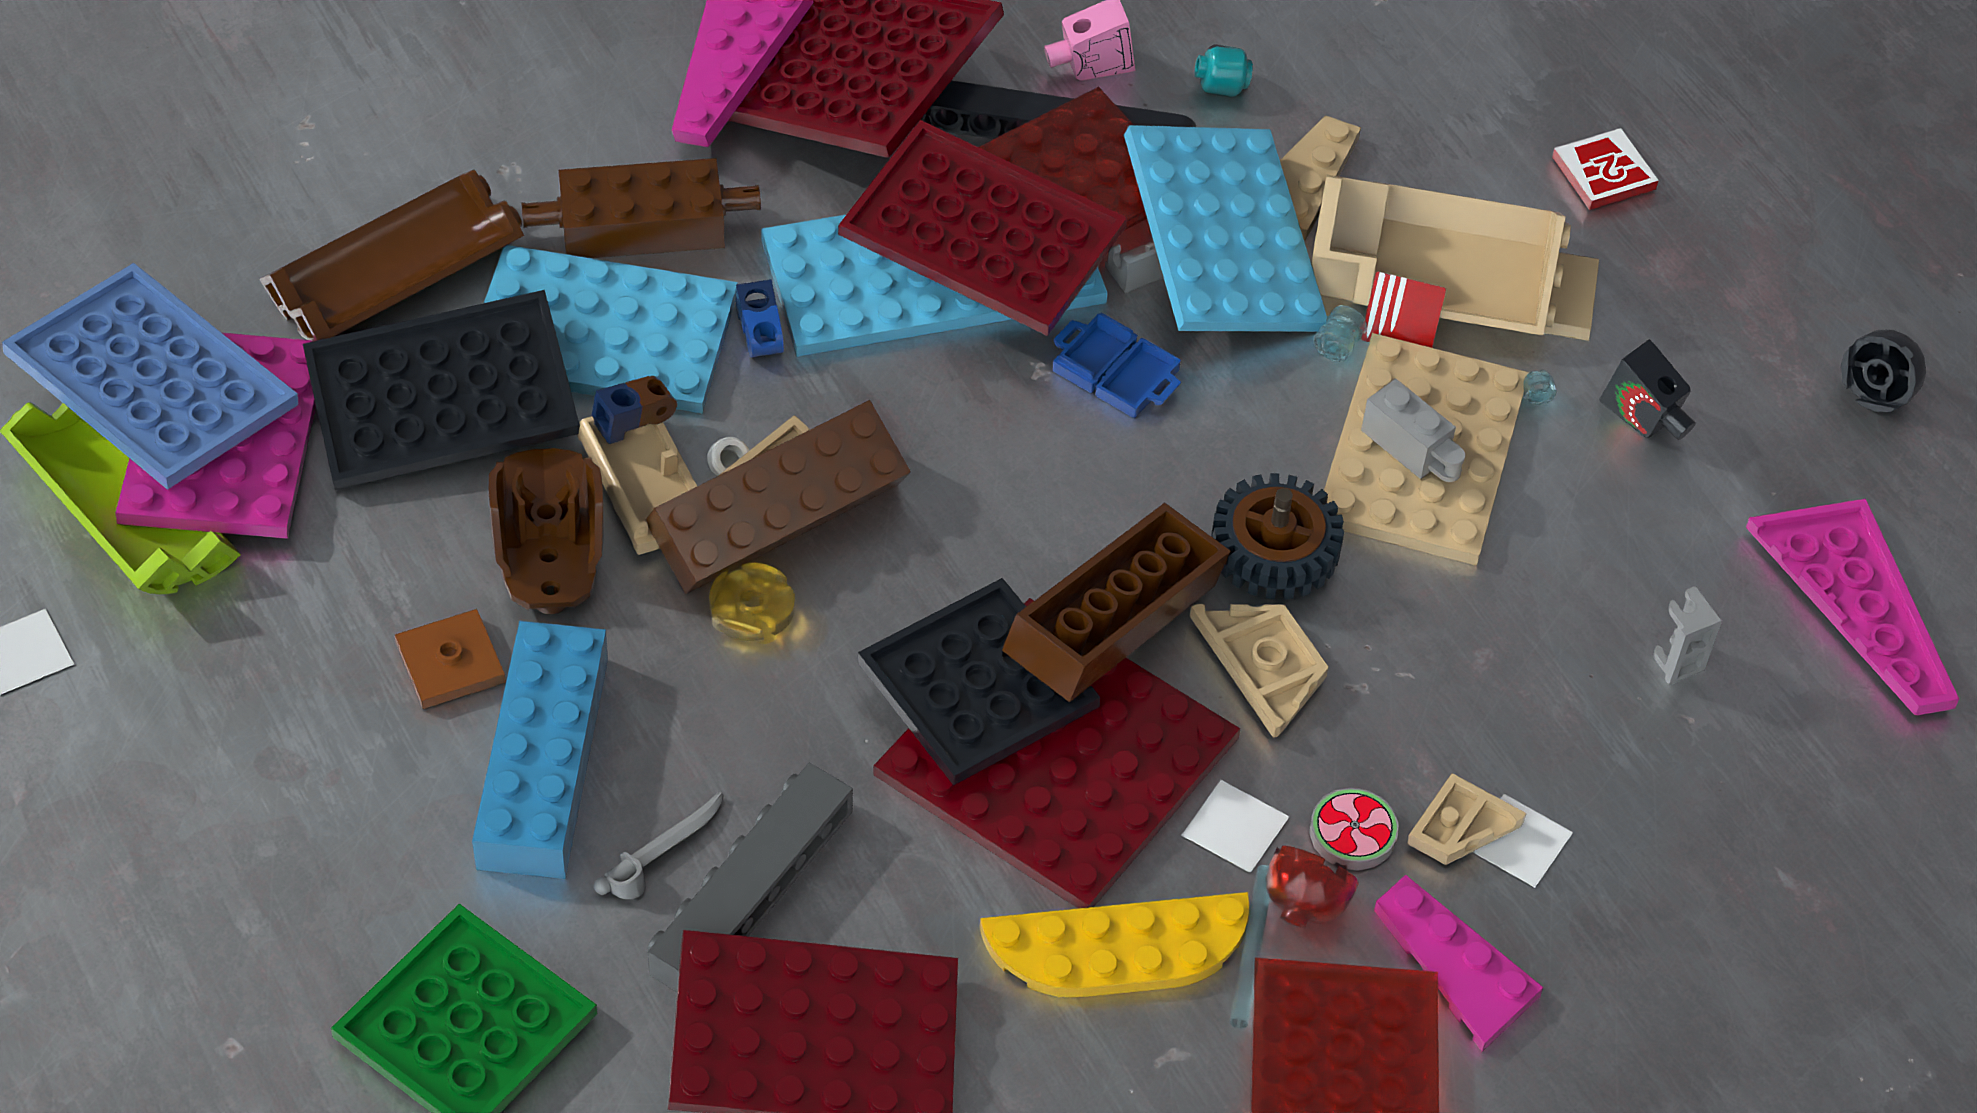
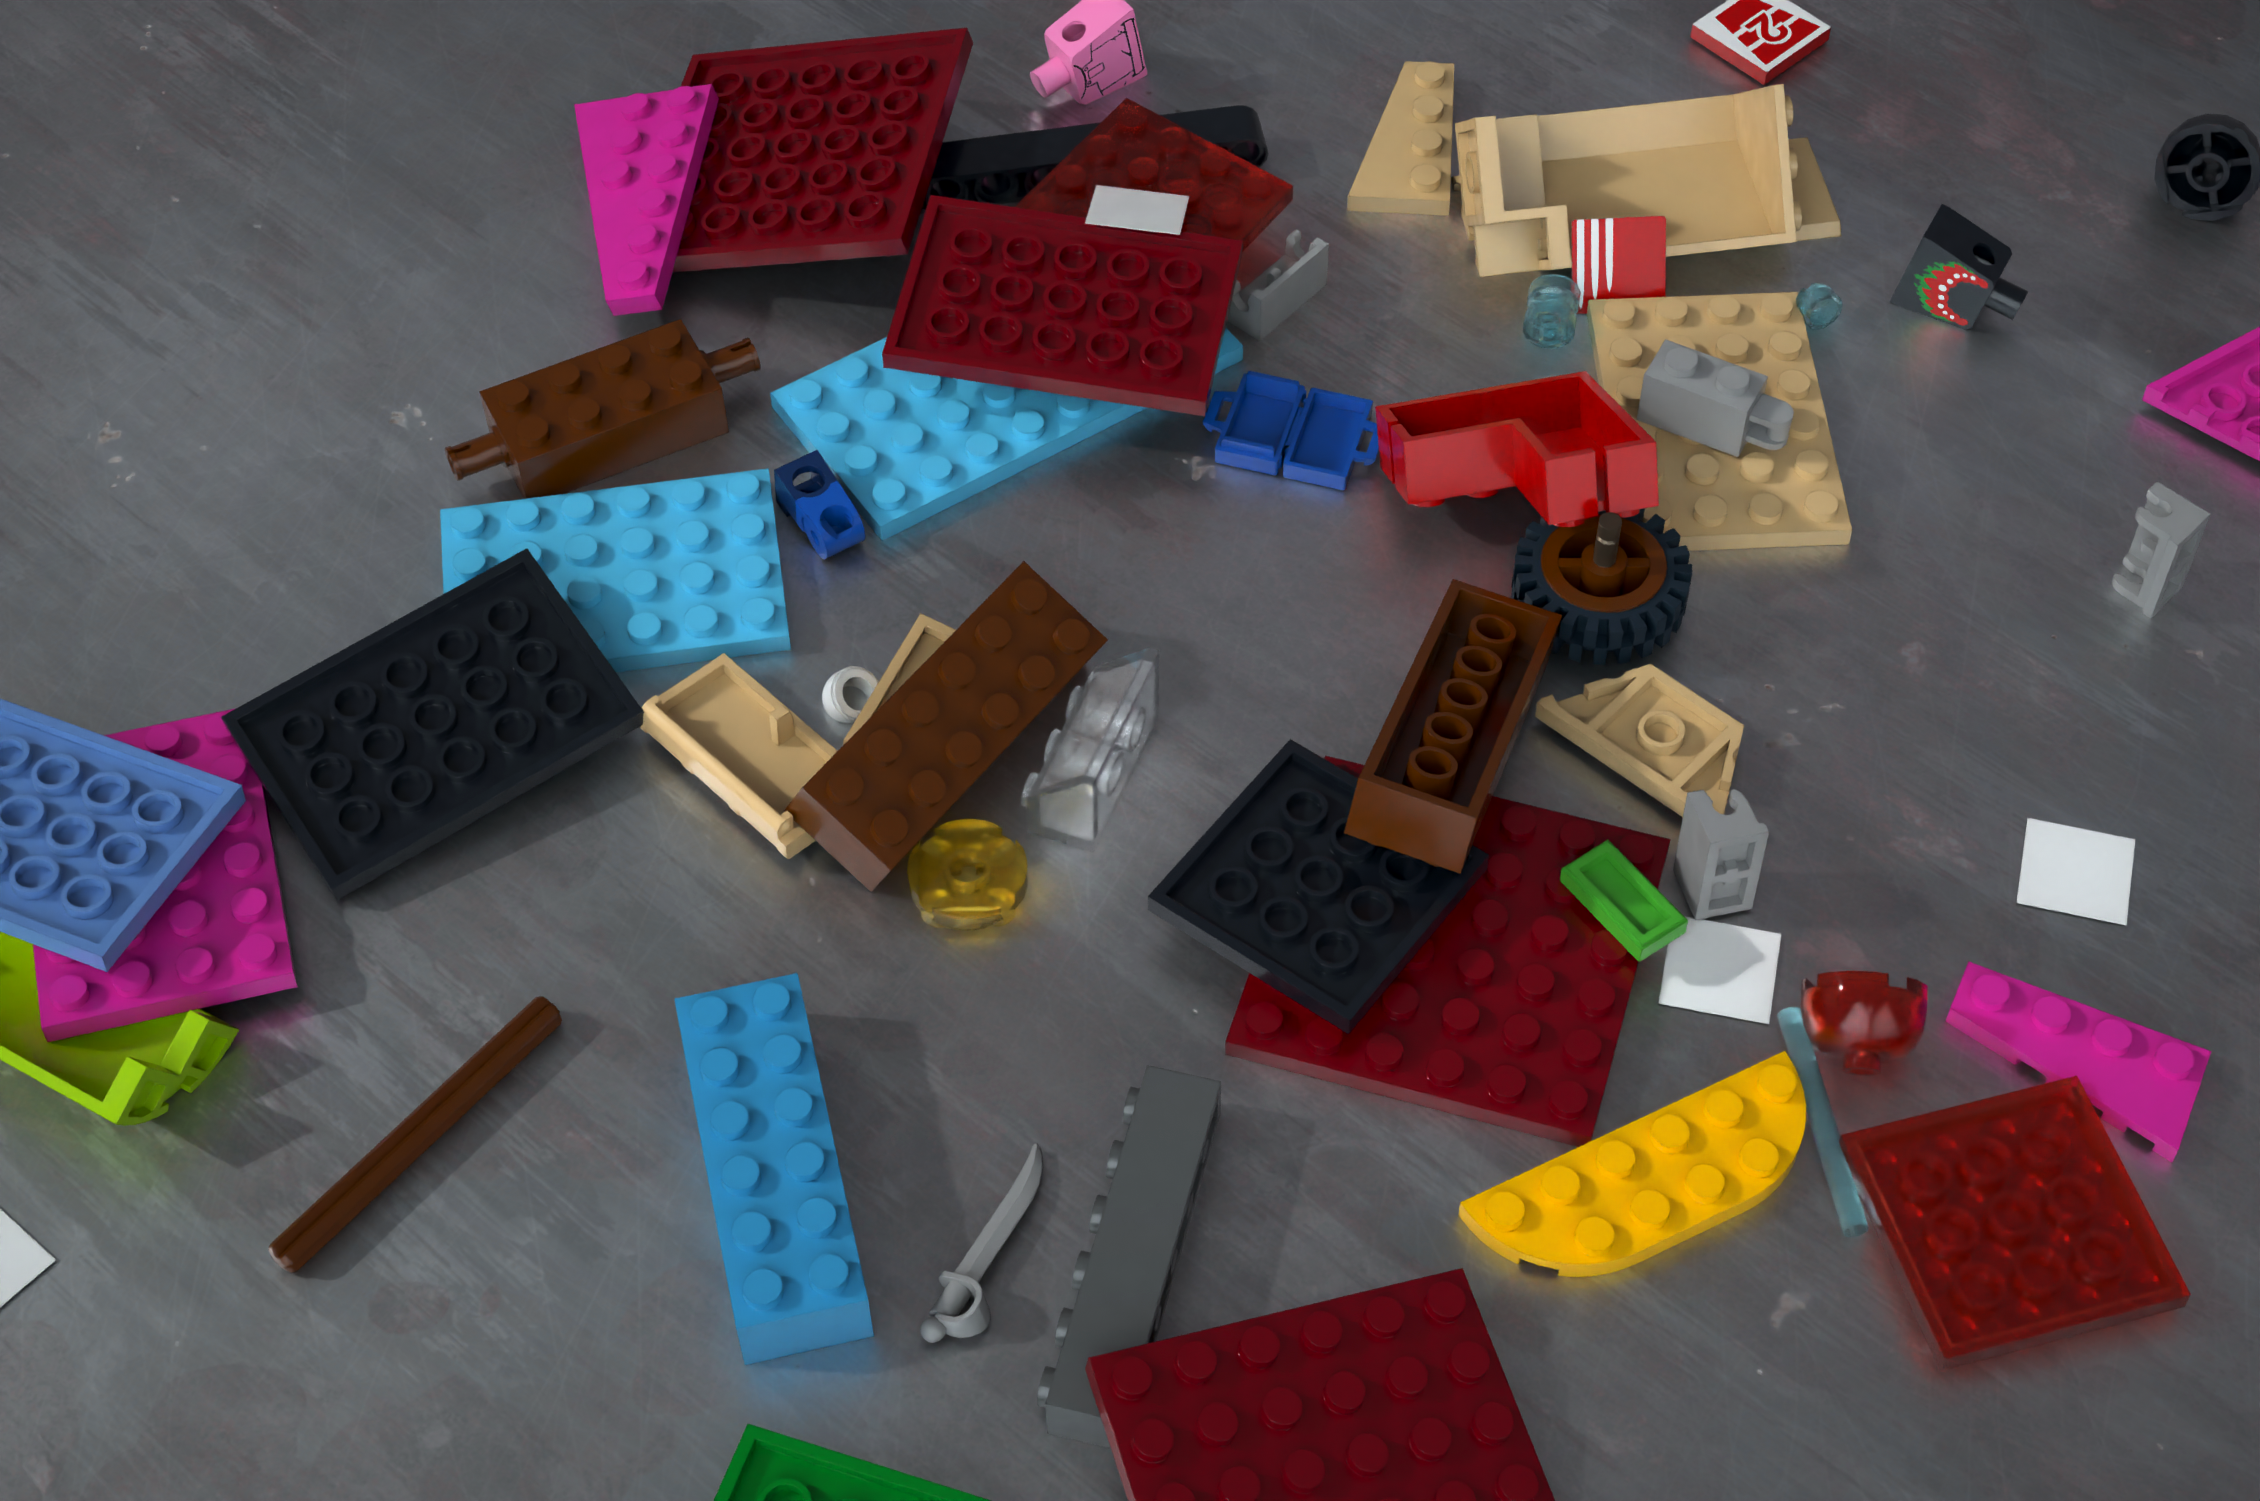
camera: 15 degrees left, 0 degrees up
reddish brown cylinder [260,169,525,341] -> none
dark orange plate [394,609,506,709] -> none
reddish brown piece [489,448,604,615] -> none
leg [591,376,677,444] -> none
medium azure plate [1124,125,1329,332] -> none
teal head [1194,44,1253,97] -> none
tile [1309,787,1399,871] -> none
tan wing [1407,773,1526,865] -> none
none -> reddish brown axle [268,996,562,1273]
none -> clear slope [1021,647,1159,853]
none -> white sticker [1085,185,1189,235]
none -> red piece [1375,371,1659,527]
none -> bright green tile [1560,840,1688,962]
none -> light grey hinge [1673,789,1769,920]

